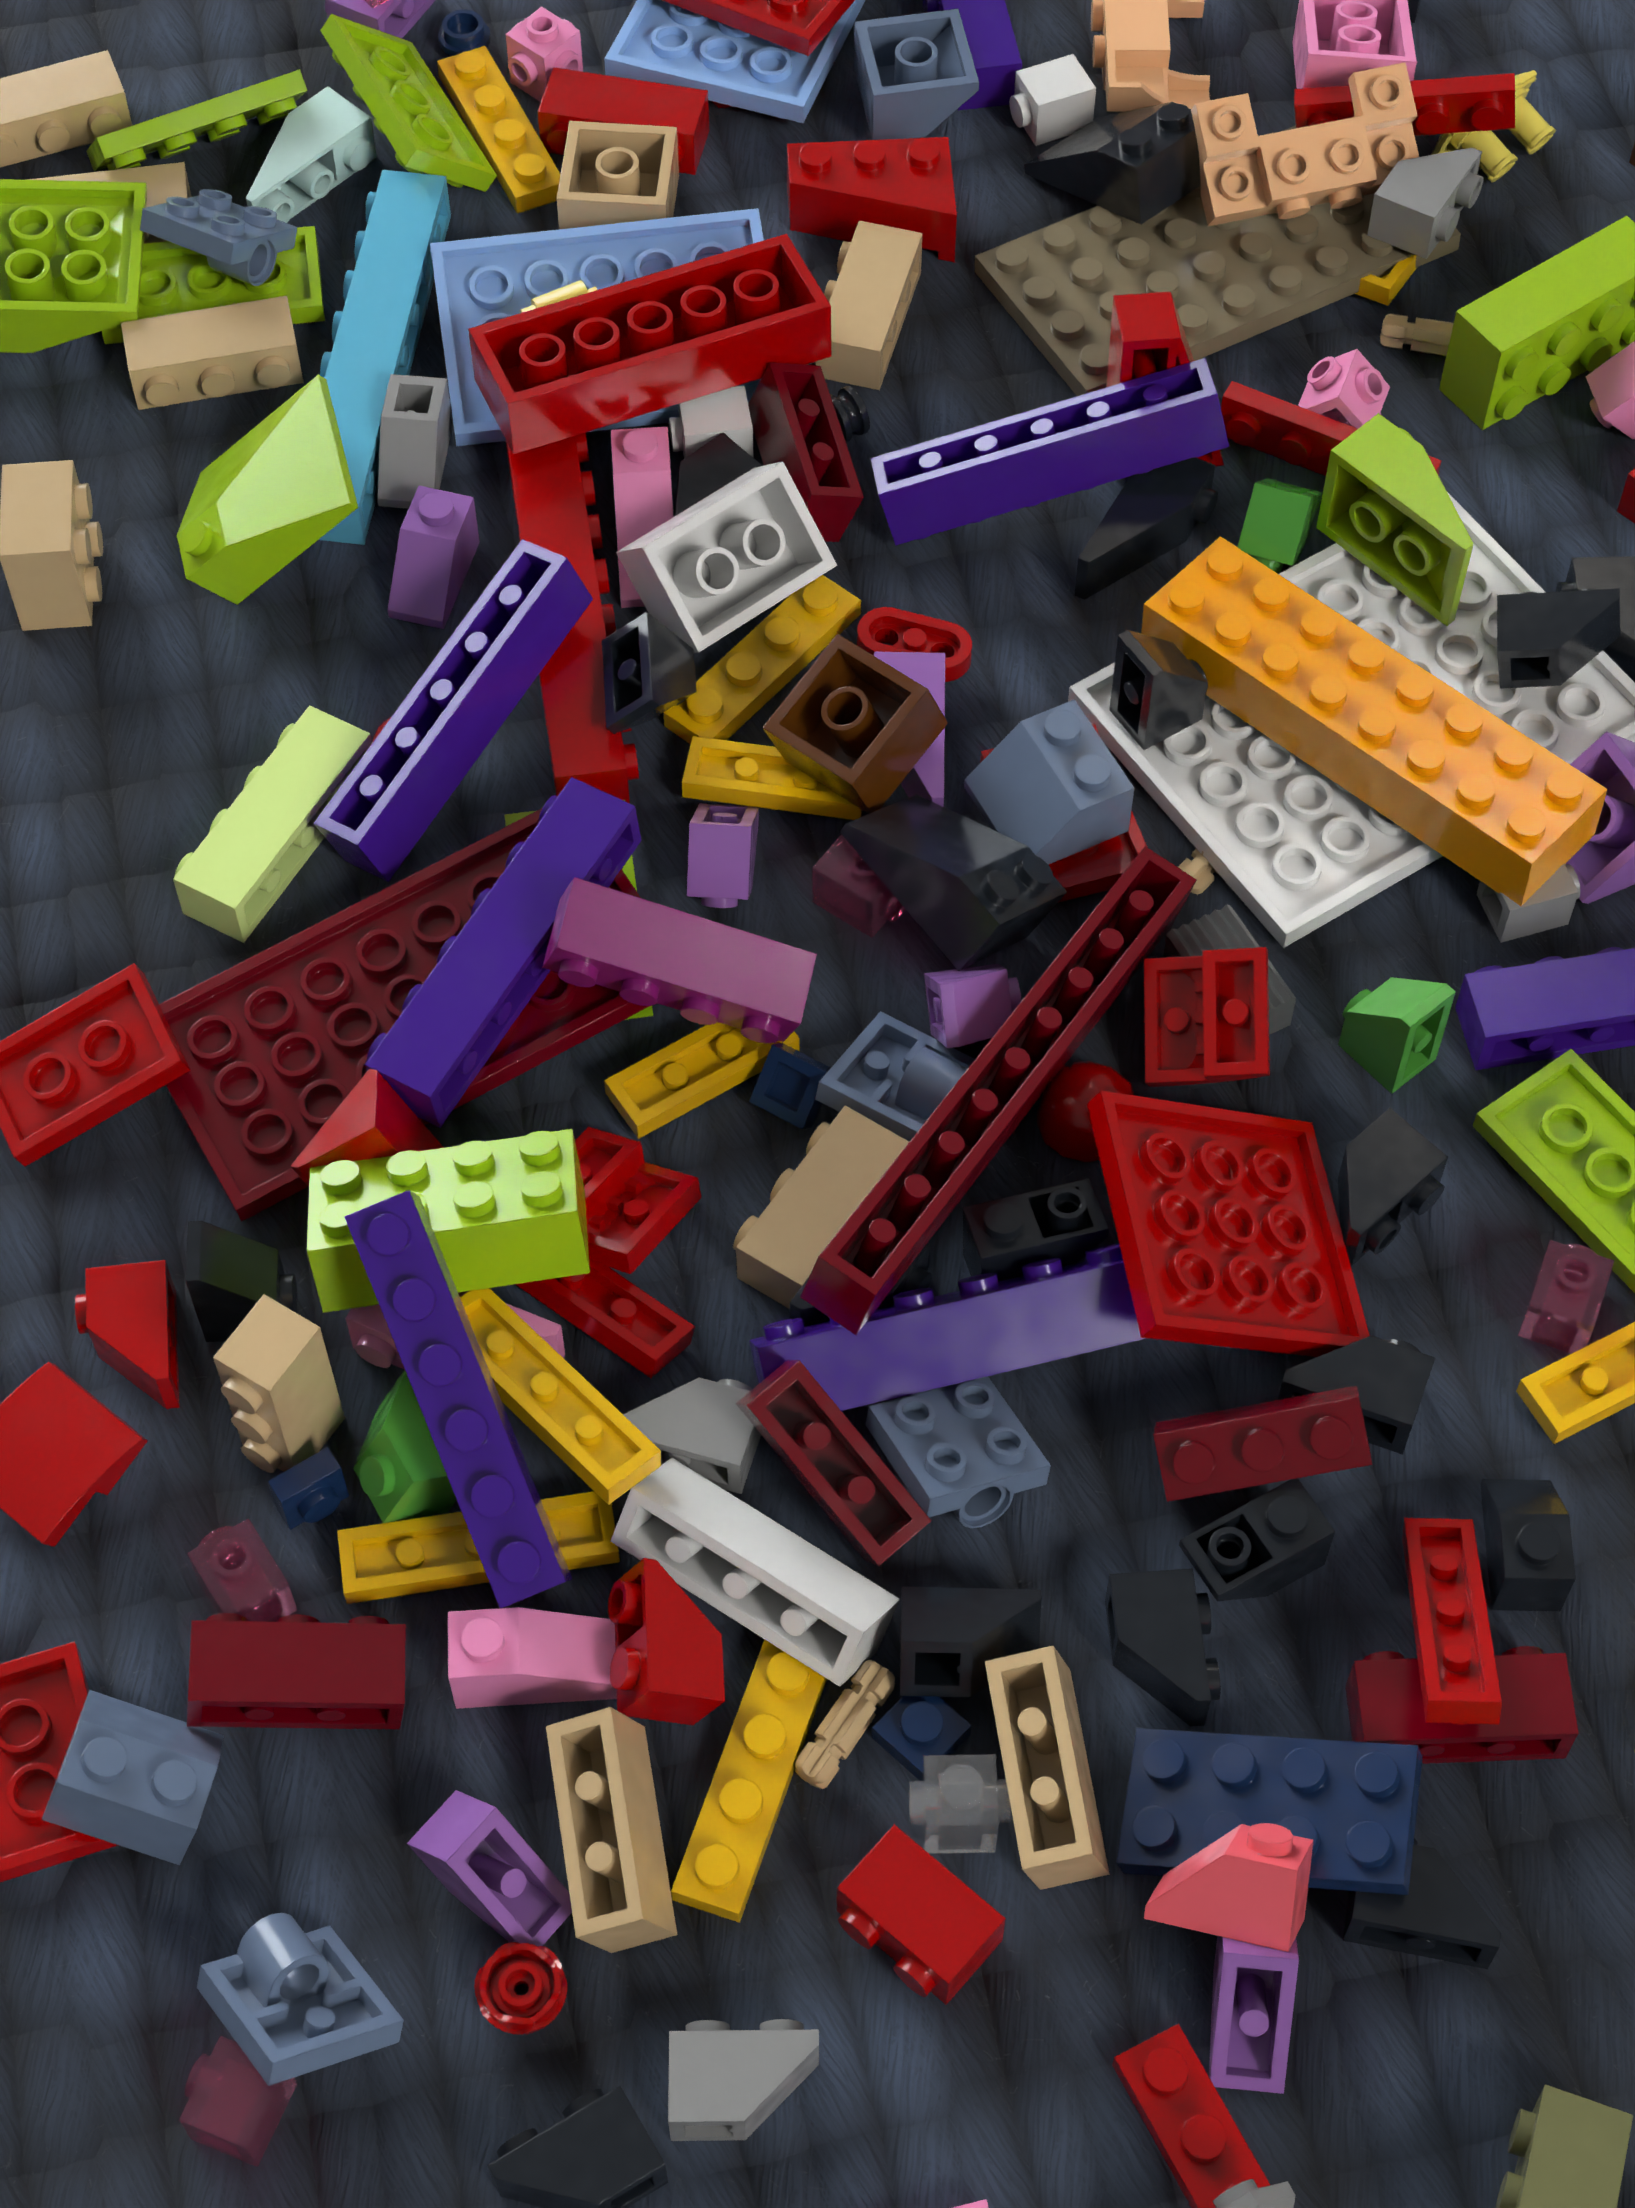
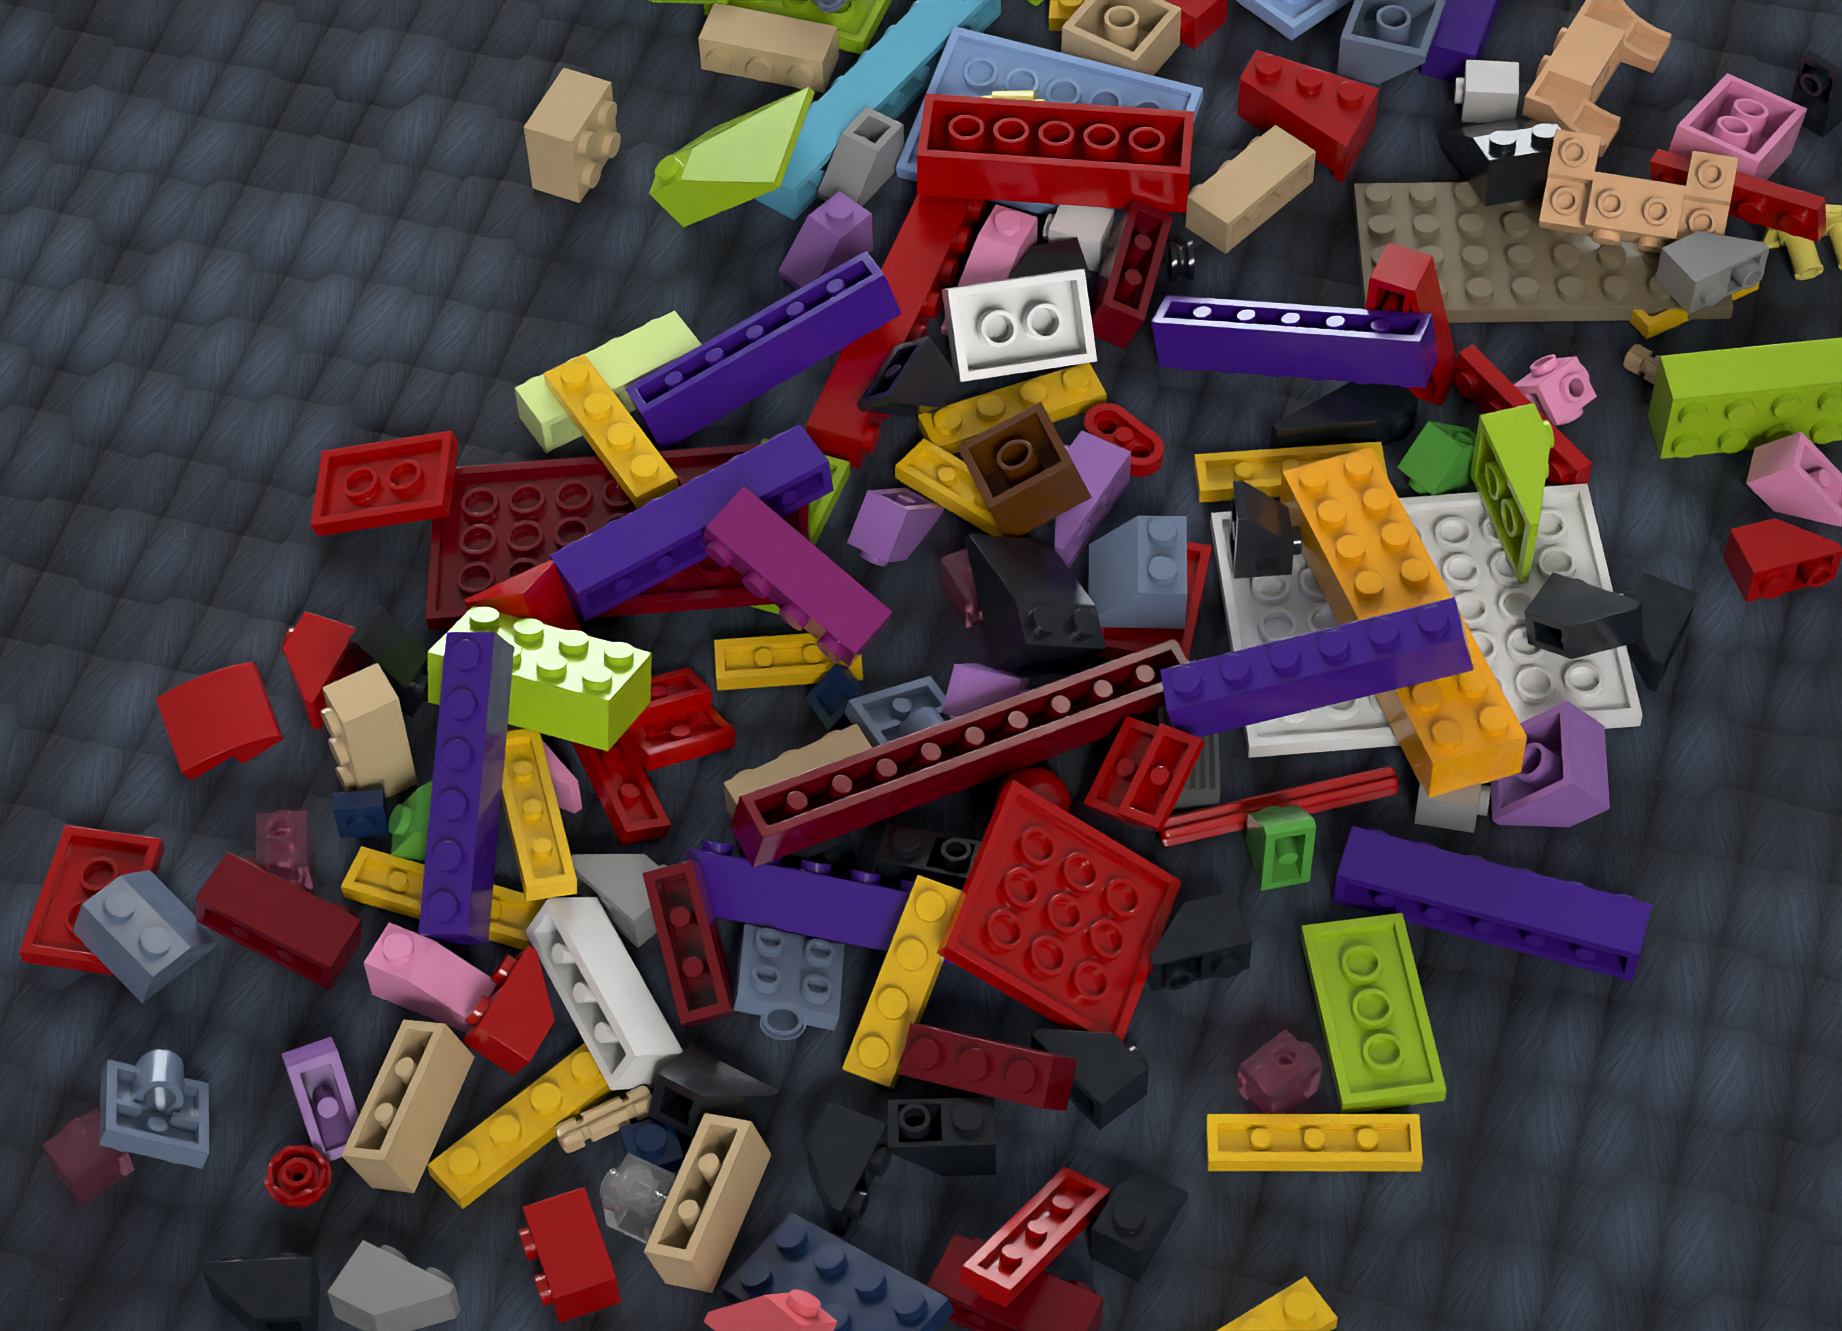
camera: 30 degrees right, 5 degrees down
none -> yellow plate [544,354,678,509]
none -> yellow plate [842,875,962,1090]
none -> red axle [1158,766,1399,847]
none -> dark purple brick [1160,597,1474,737]
none -> yellow plate [1194,442,1388,503]

